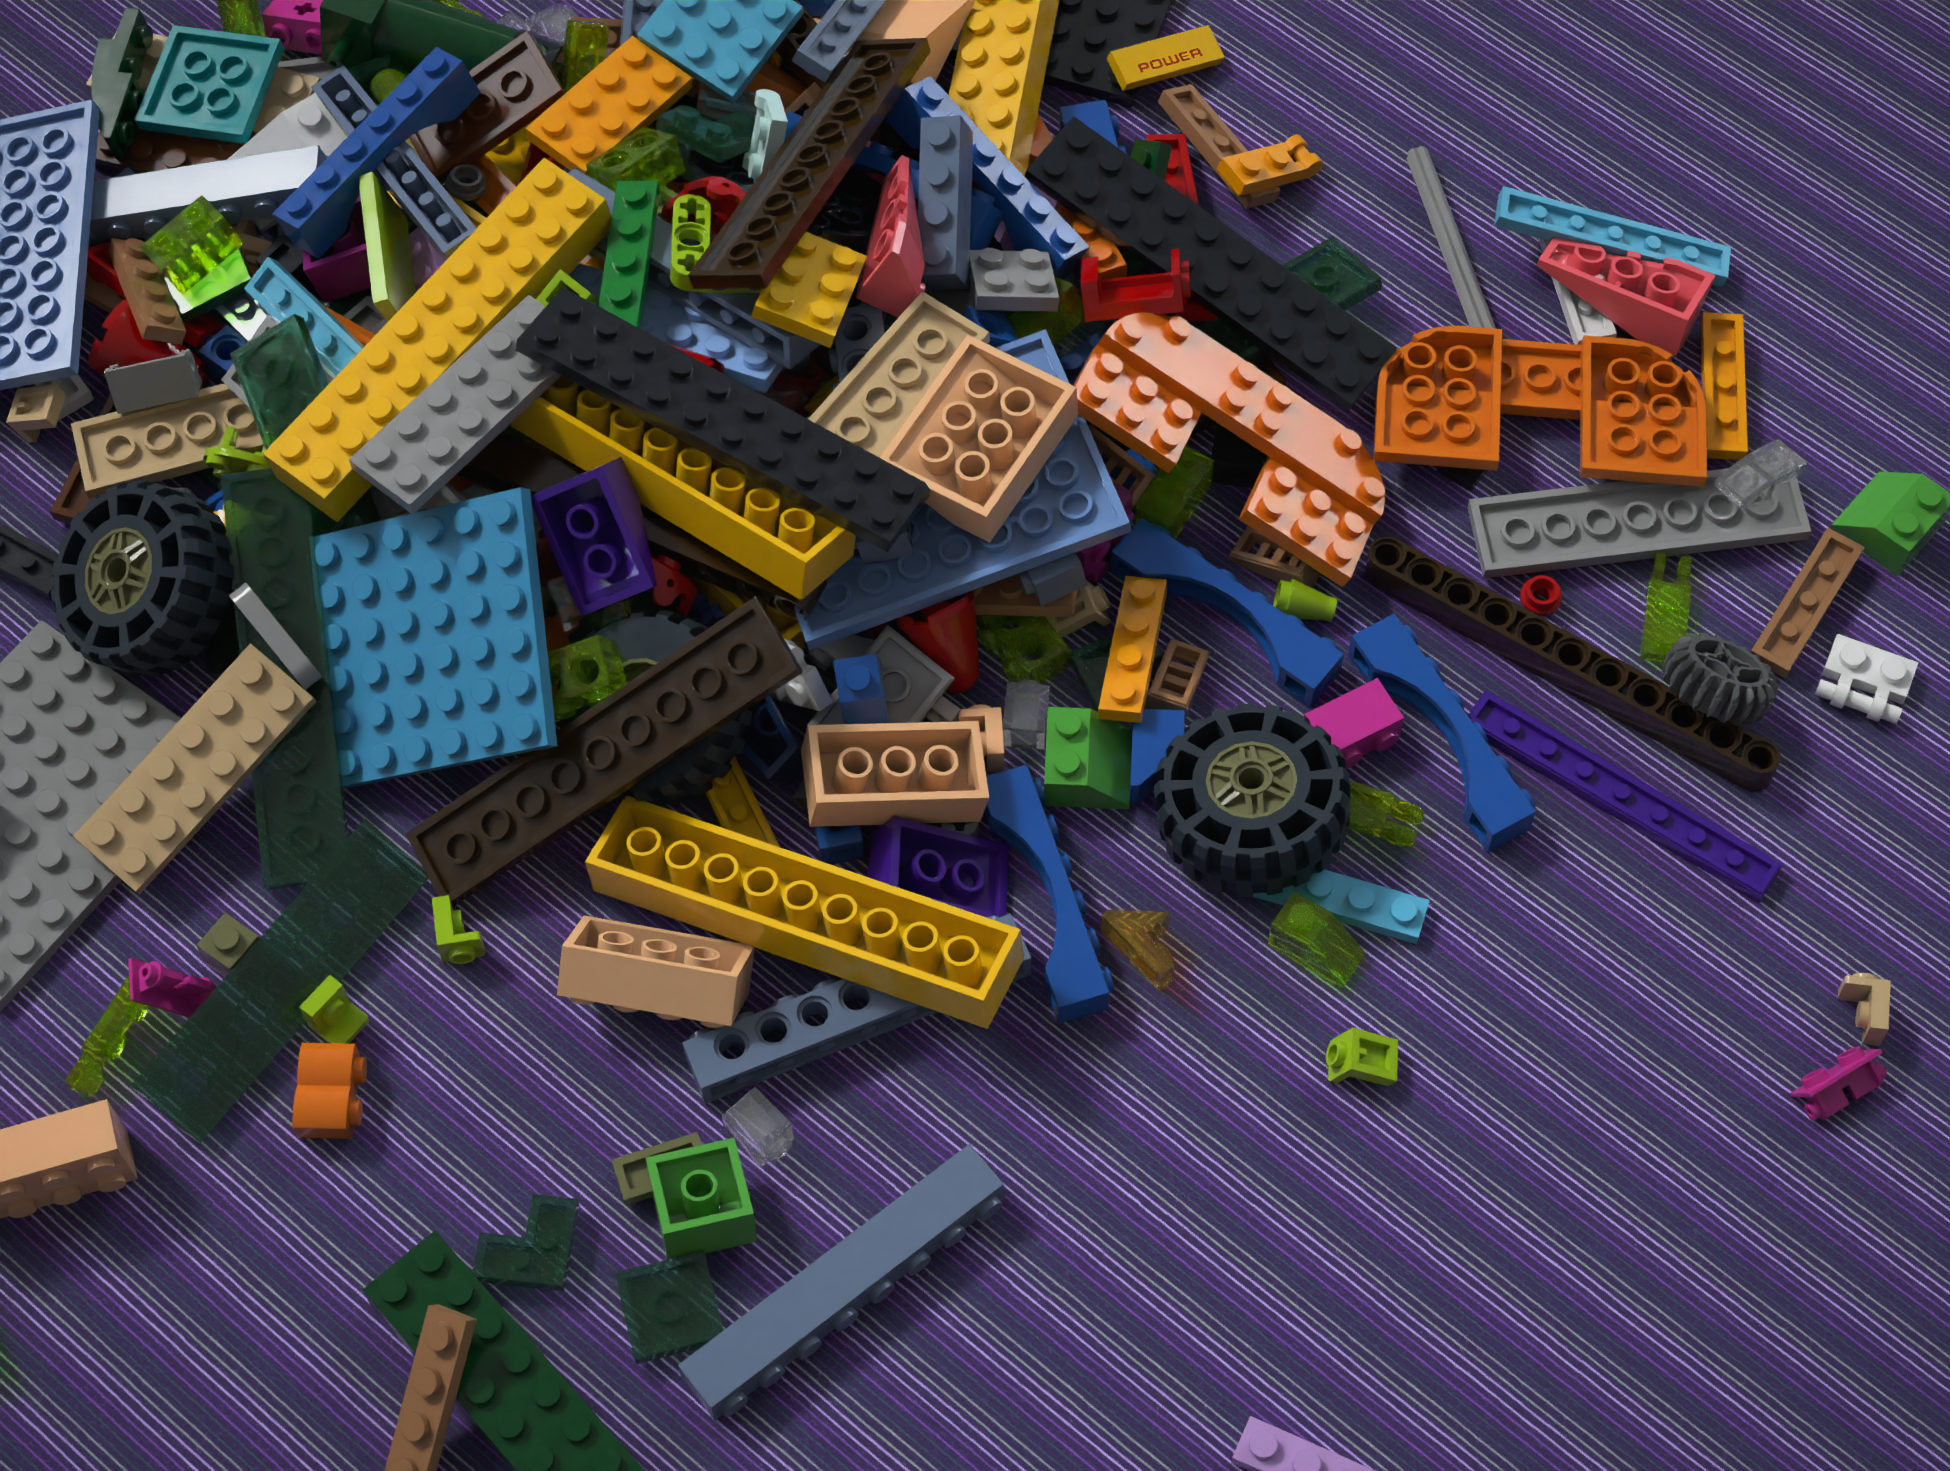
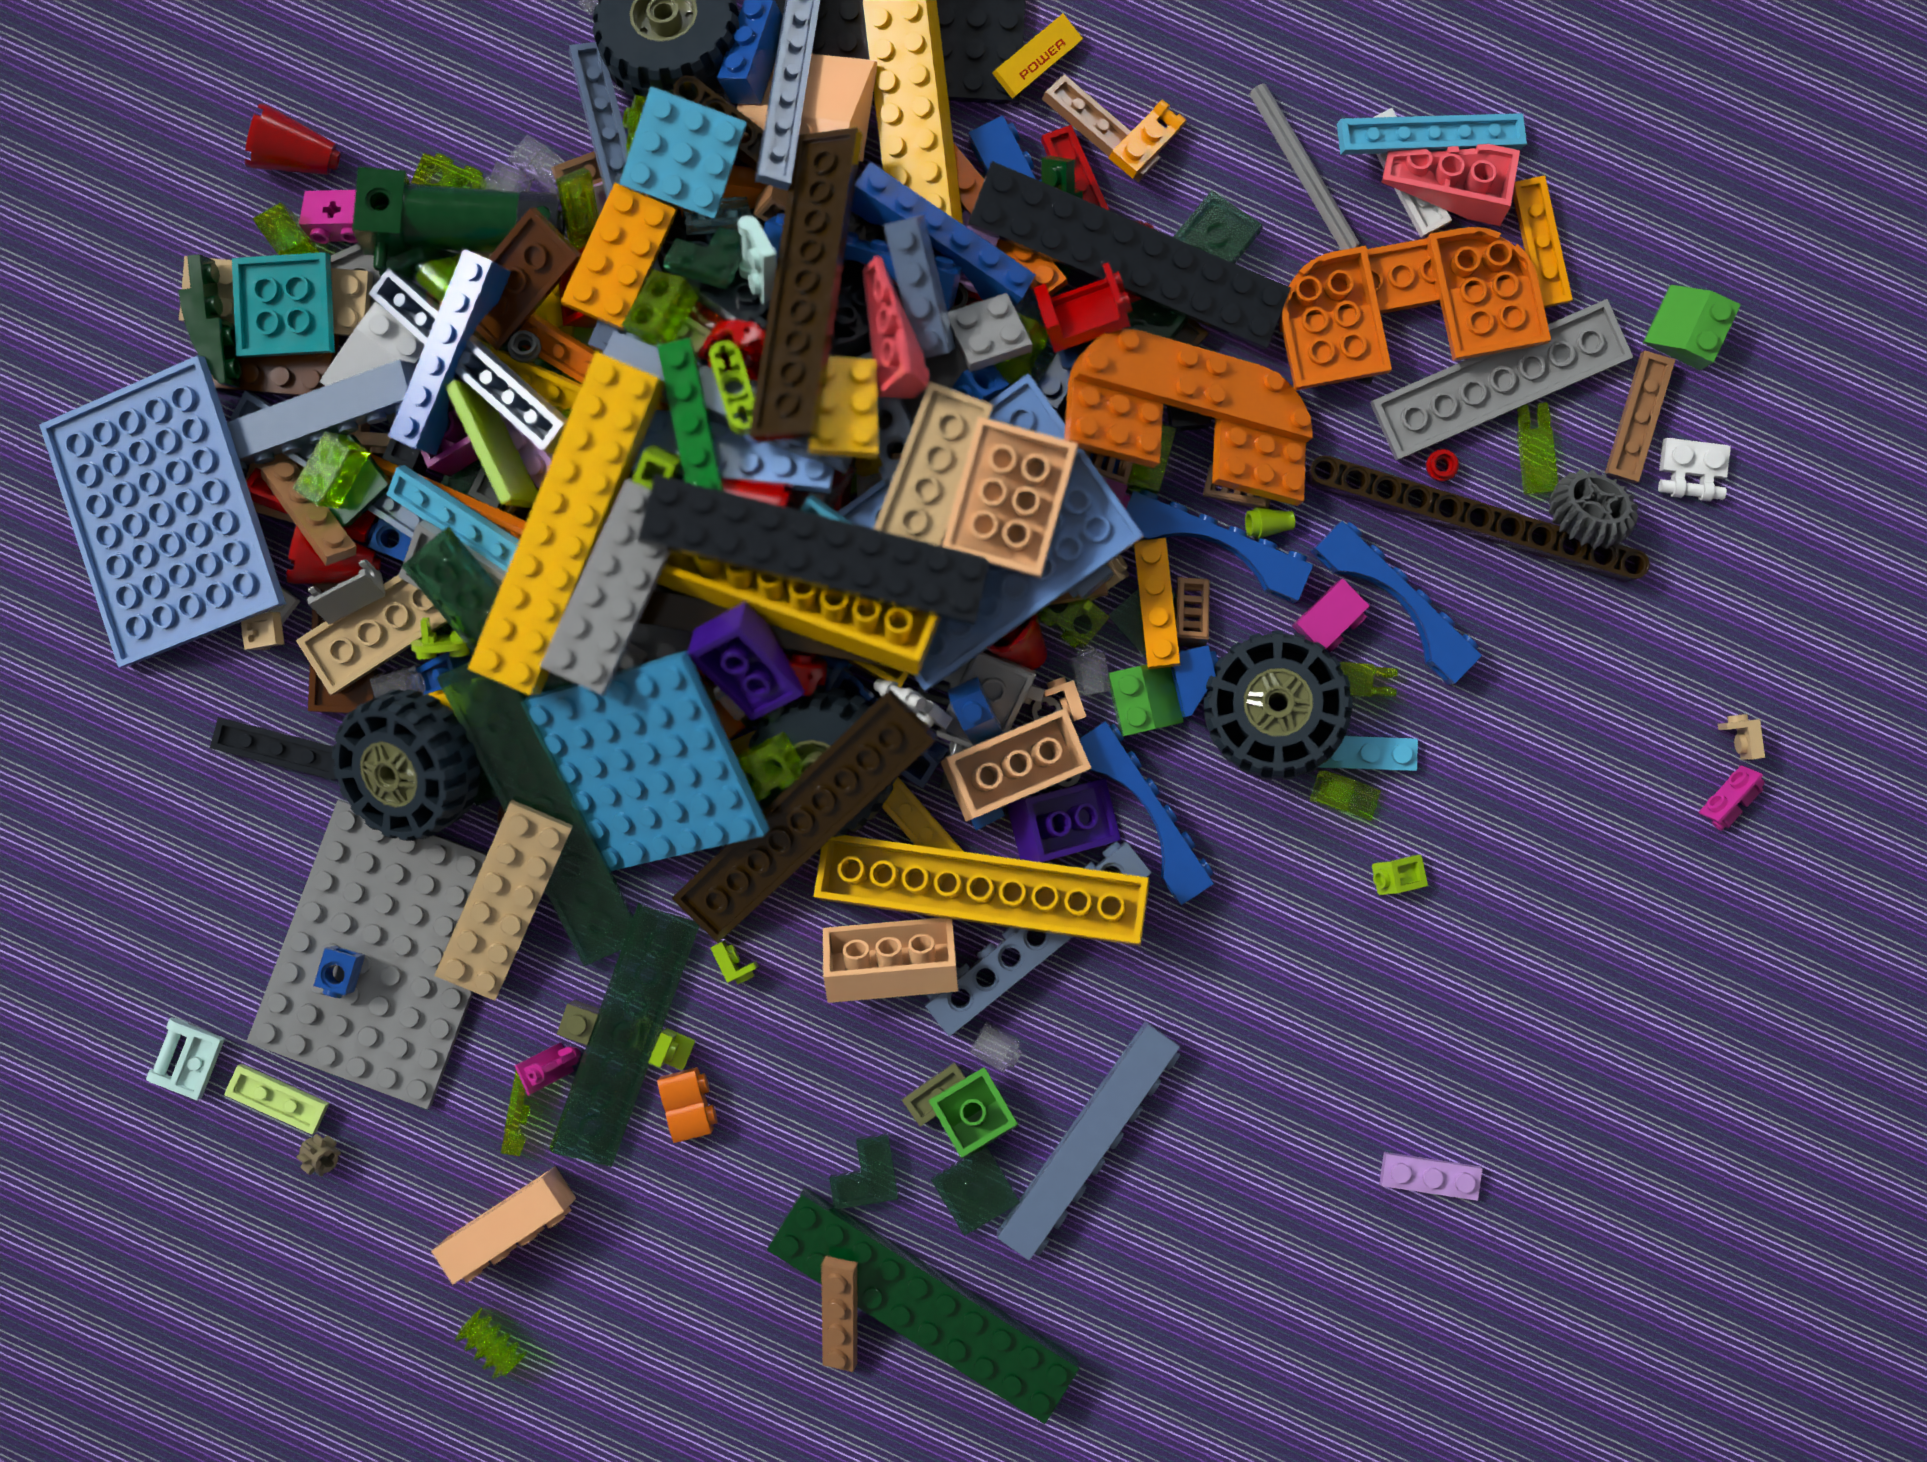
camera: 15 degrees left, 25 degrees up
light grey beam [229,583,322,690] -> none
clear yellow slope [1101,910,1175,992] -> none
dark purple tile [1467,690,1783,903] -> none
clear slope [1714,439,1808,510] -> none

